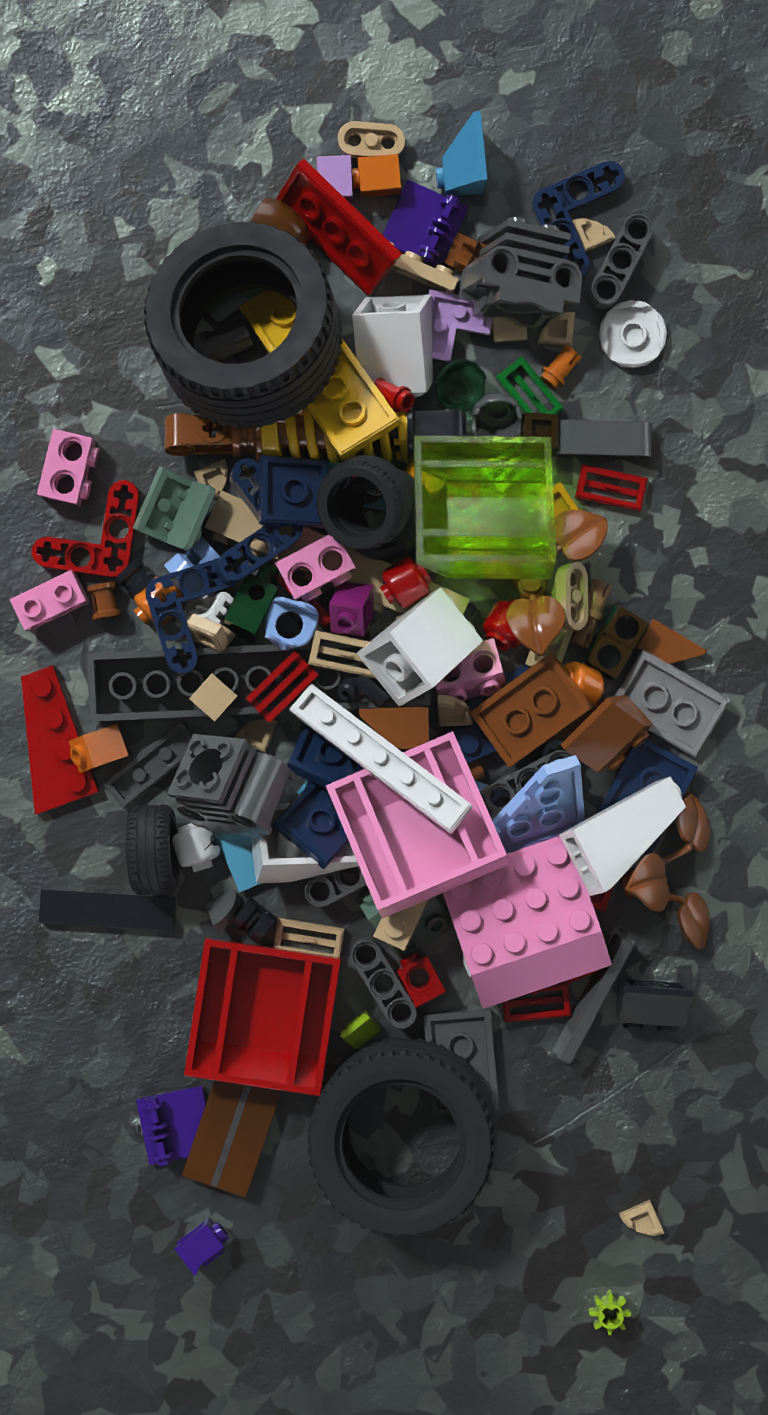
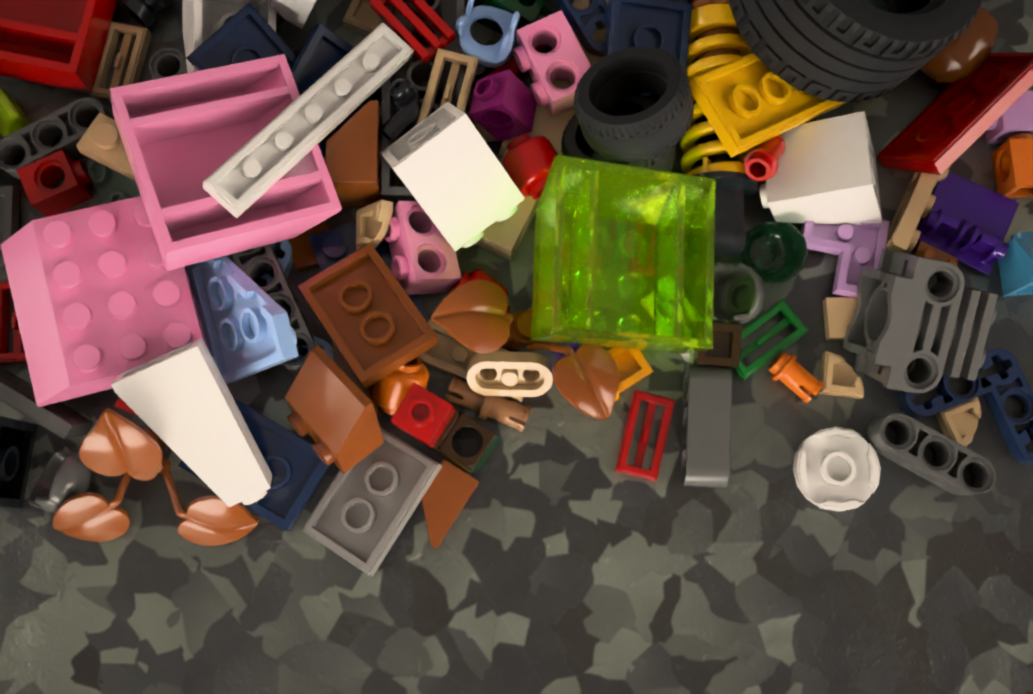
camera: 90 degrees right, 10 degrees down
none -> dark grey hair [28,447,91,513]
none -> red brick [390,382,456,448]

